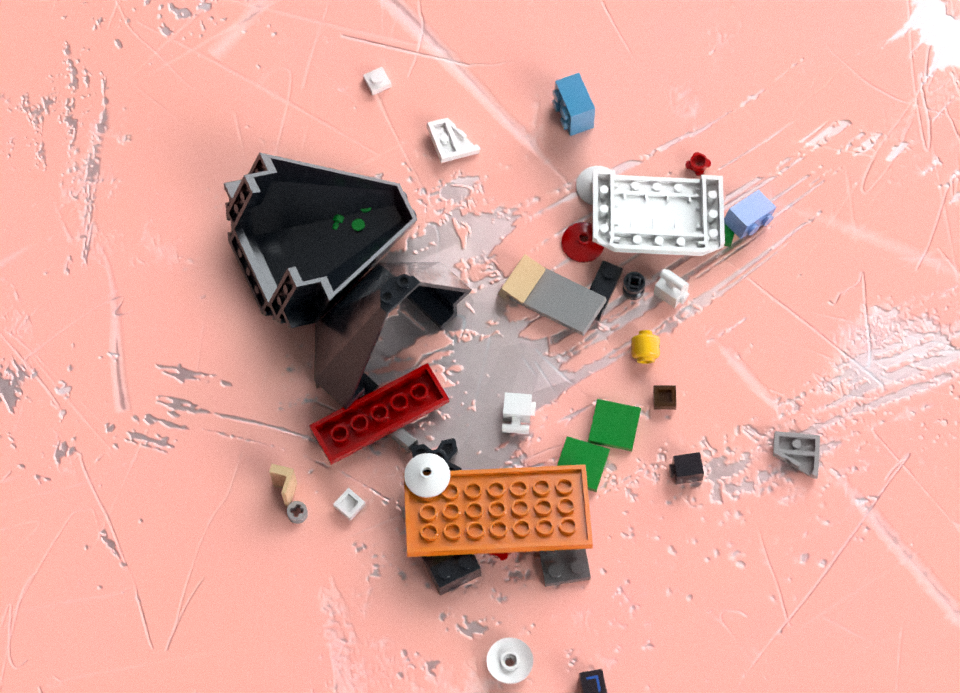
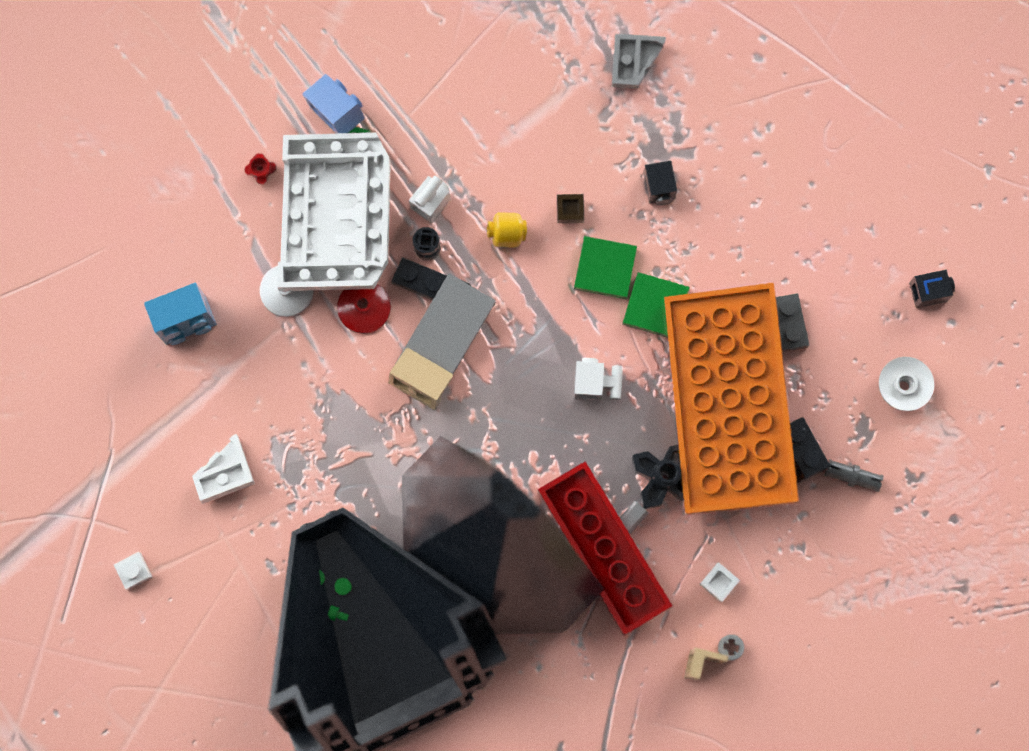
camera: 90 degrees left, 10 degrees up
white dish [404,453,450,498] -> none
none -> dark grey pin [824,459,884,492]

